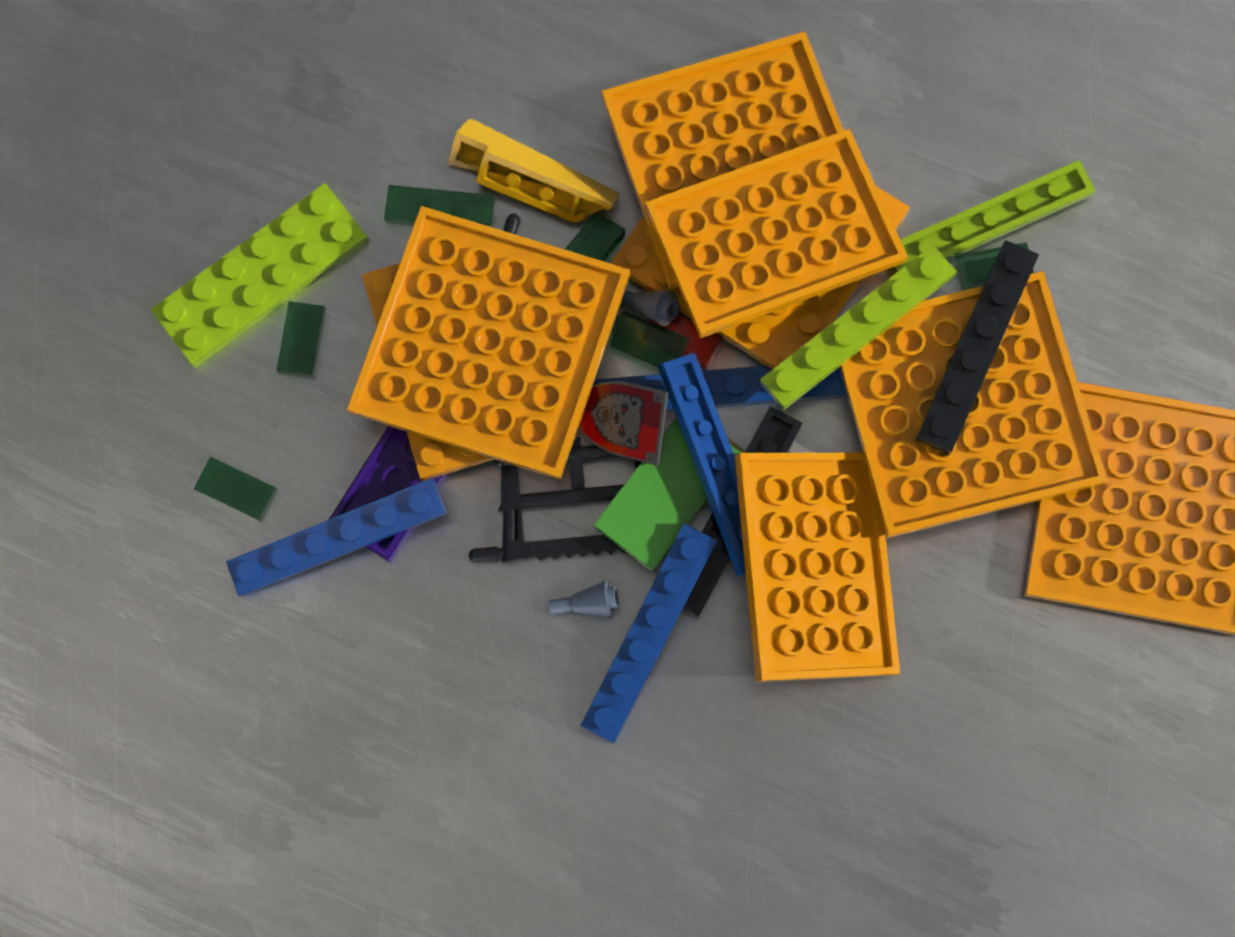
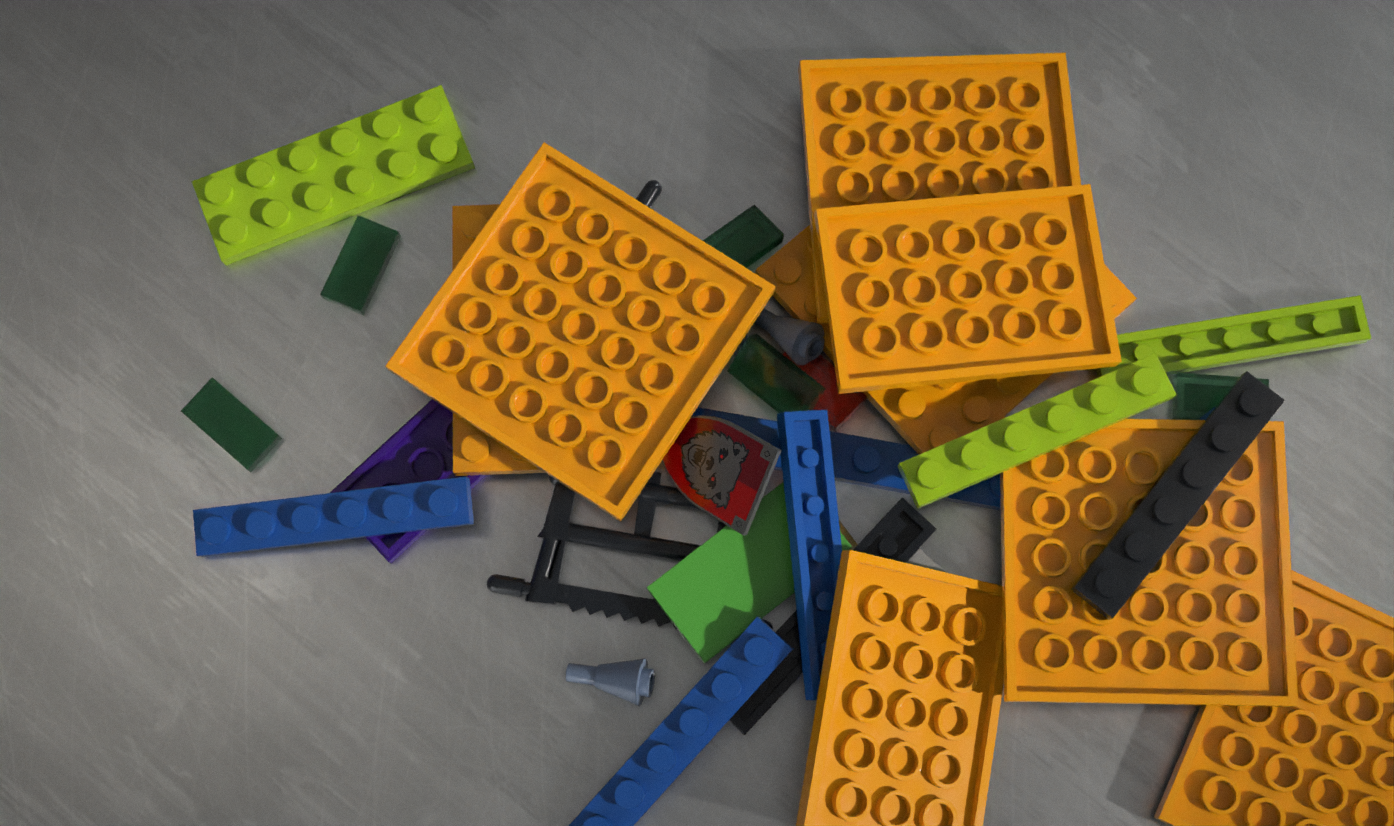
camera: 10 degrees right, 0 degrees up
clear green tile [384,185,496,227] -> none
yellow wedge [447,119,619,223] -> none

